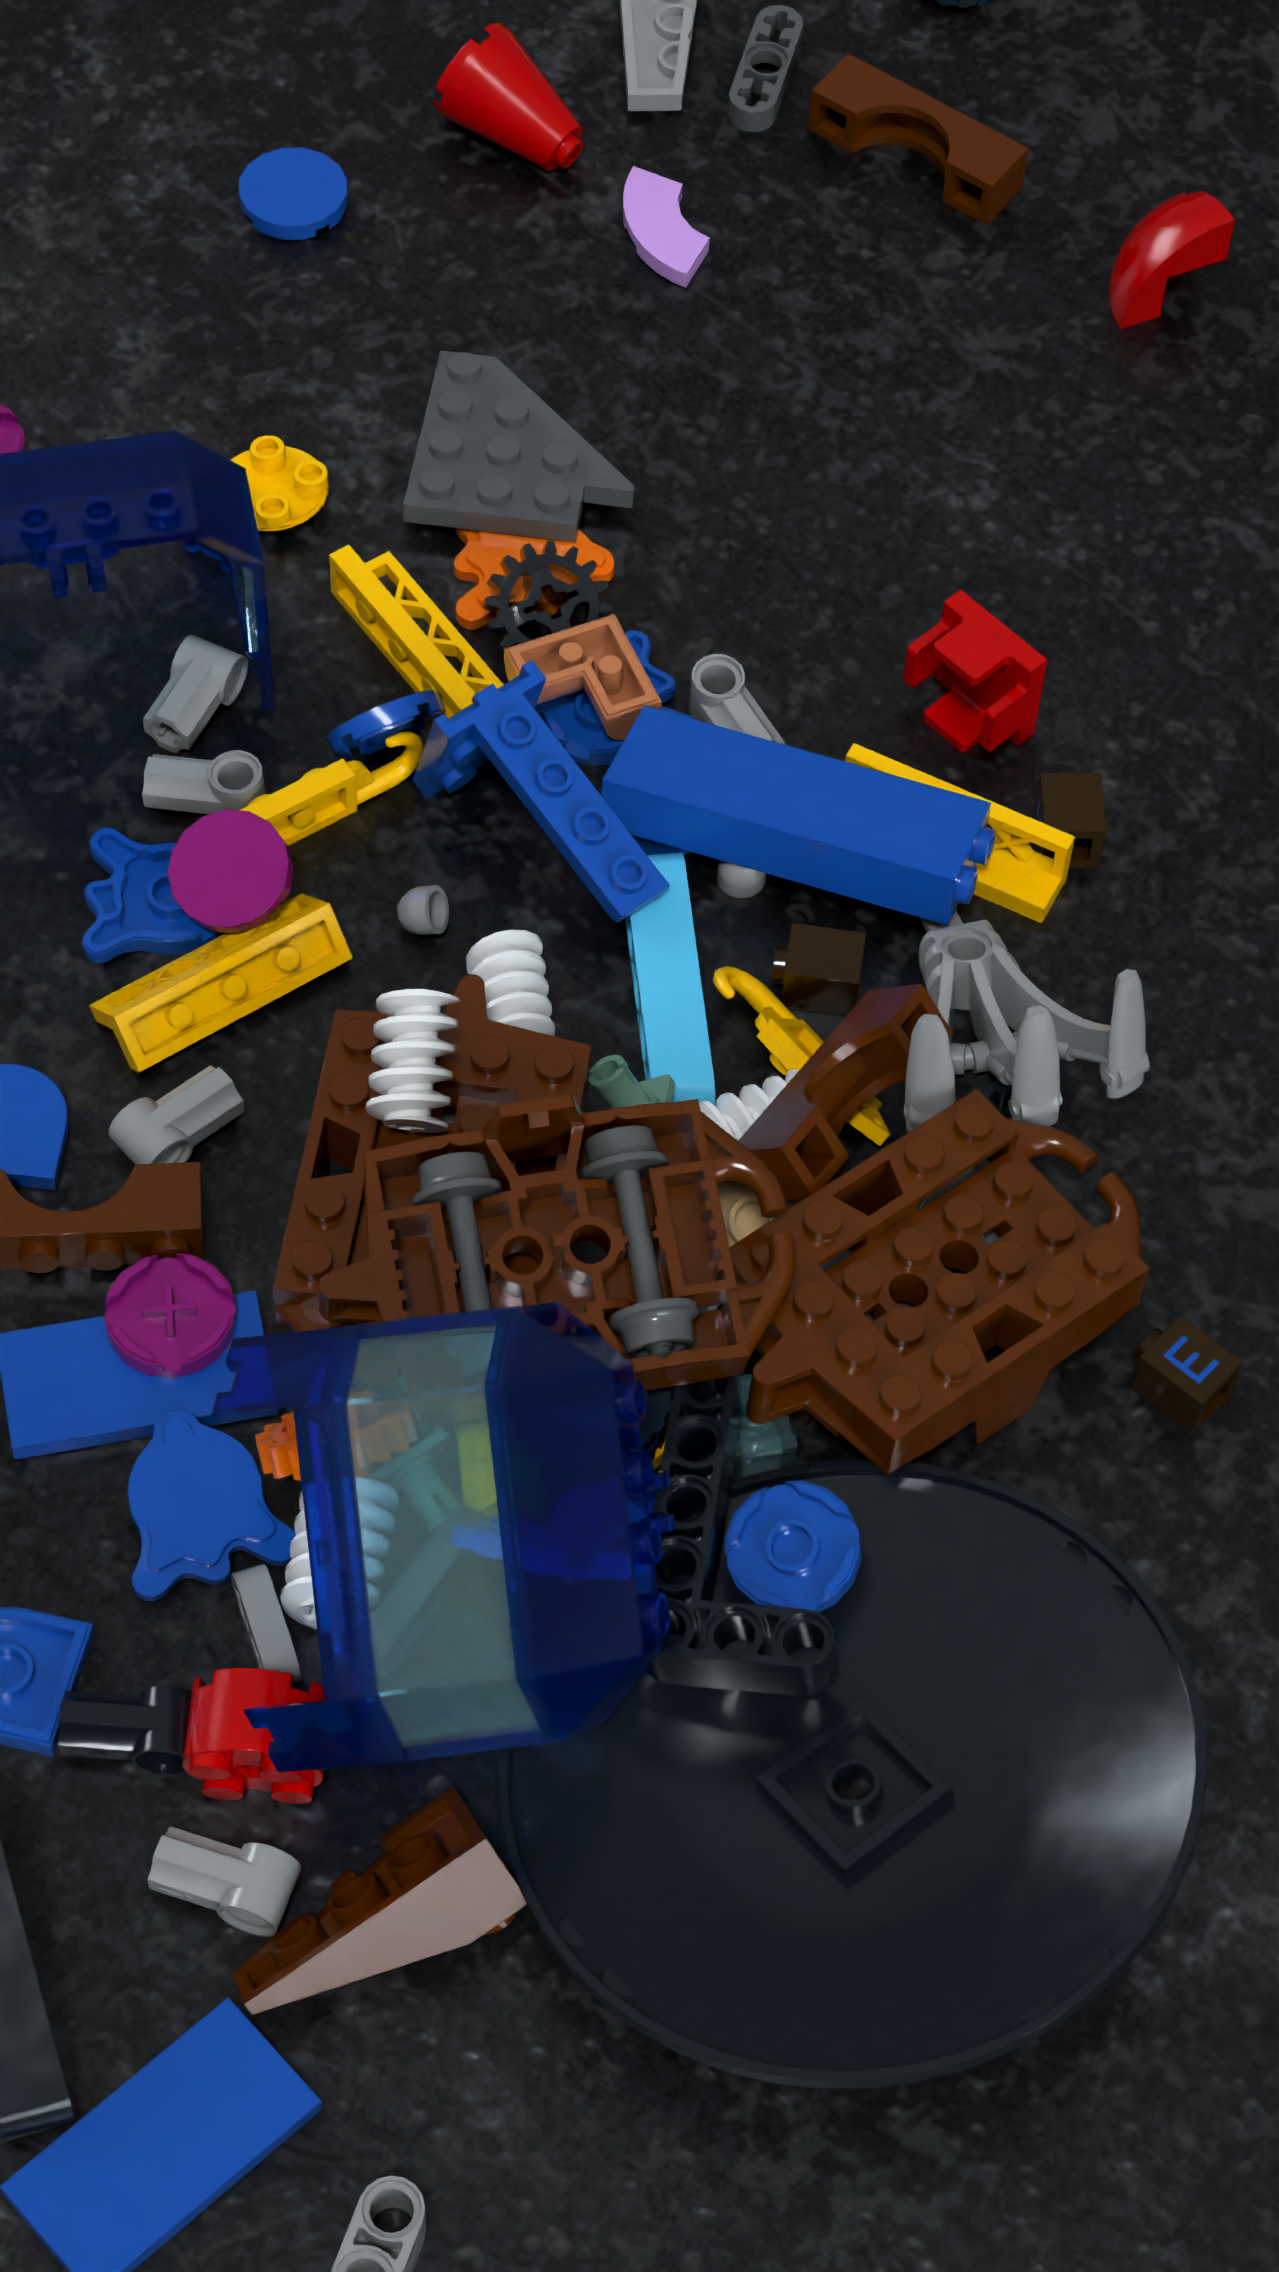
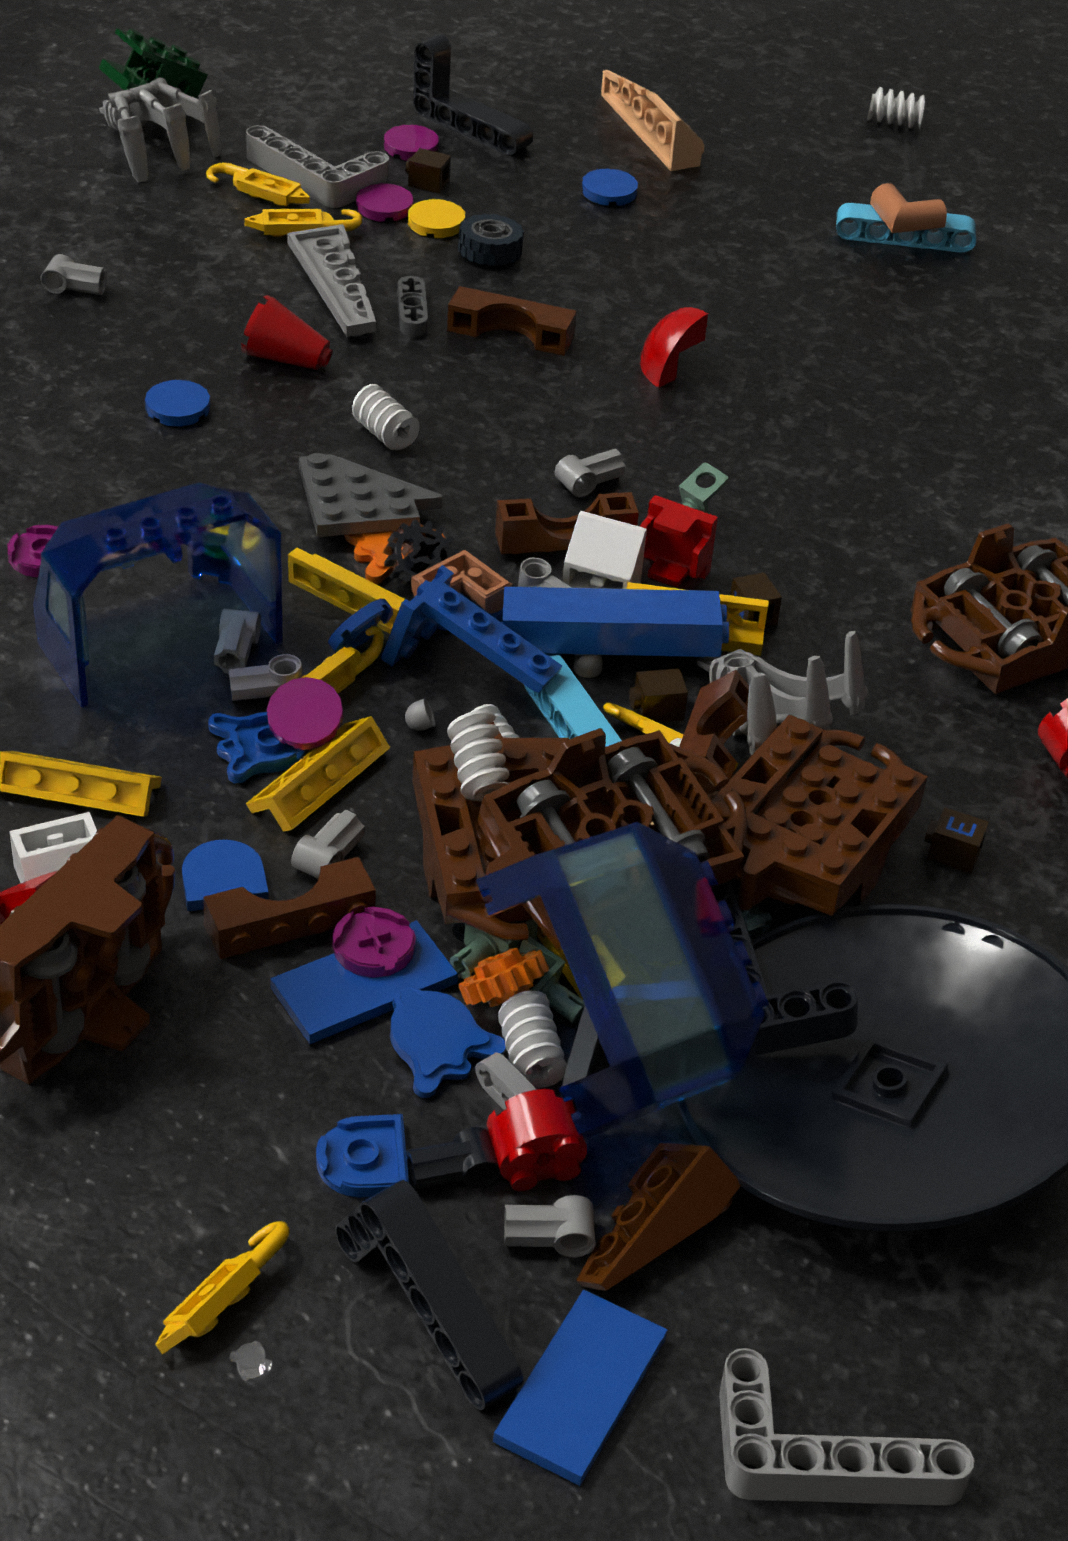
camera: 20 degrees left, 15 degrees down
lavender tile [623,166,710,288] -> none
blue tile [725,1480,862,1613] -> none
none -> white piece [352,384,420,450]
none -> reddish brown arch [495,492,639,554]
none -> light grey piece [554,449,625,498]
none -> white slope [562,511,647,589]
none -> sand green bracket [679,463,729,514]

